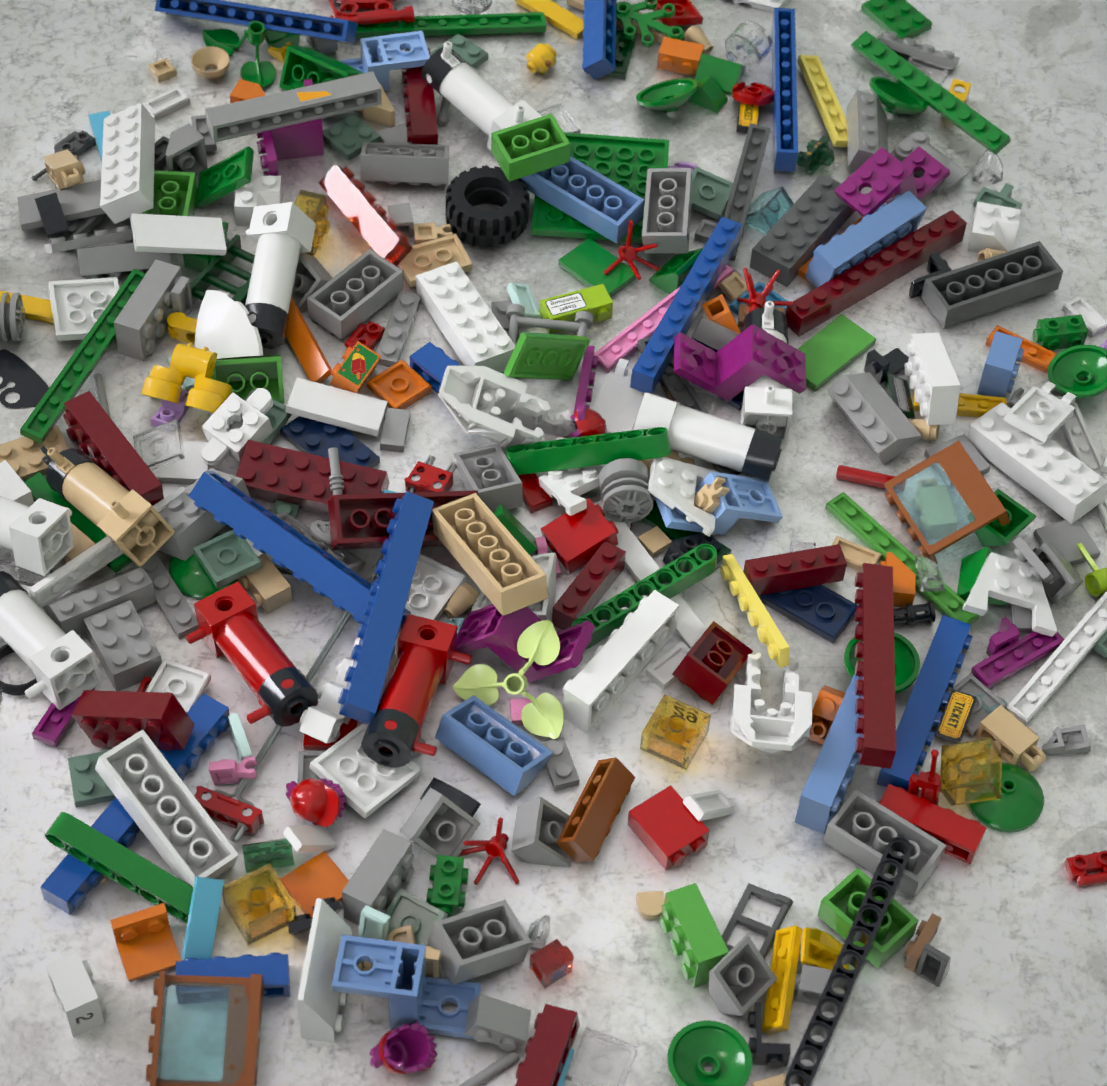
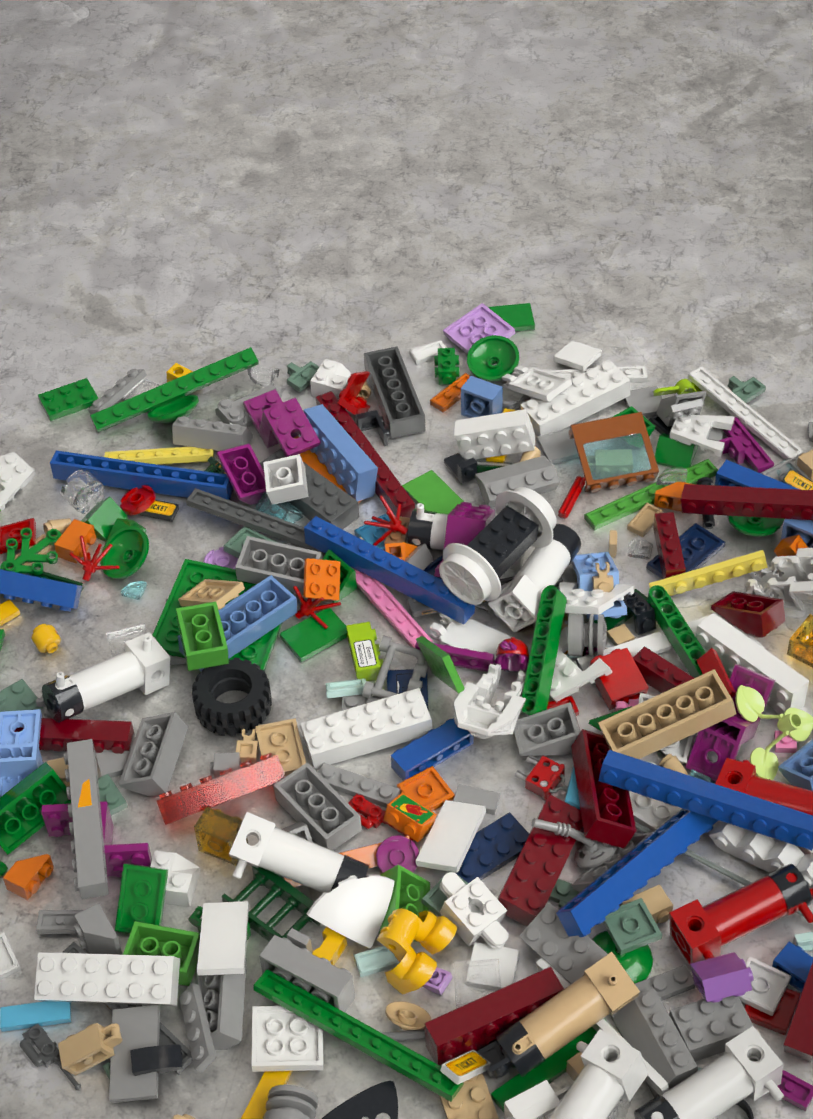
camera: 75 degrees left, 5 degrees down
none -> red plant [69,535,120,581]
none -> clear light blue tile [121,581,147,600]
none -> tan plate [178,579,245,610]
none -> magenta slope [216,444,269,505]
none -> white brick [263,454,309,505]
none -> orange bracket [304,558,340,602]
none -> red bracket [337,371,371,415]
none -> magenta tile [376,835,419,873]
none -> tan dish [385,1001,431,1030]
none -> white brick [439,487,556,605]
none -> tile [440,1050,491,1085]
none -> tan tile [609,530,617,557]
none -> medium lavender brick [690,952,754,1003]
none -> red tile [696,648,736,698]

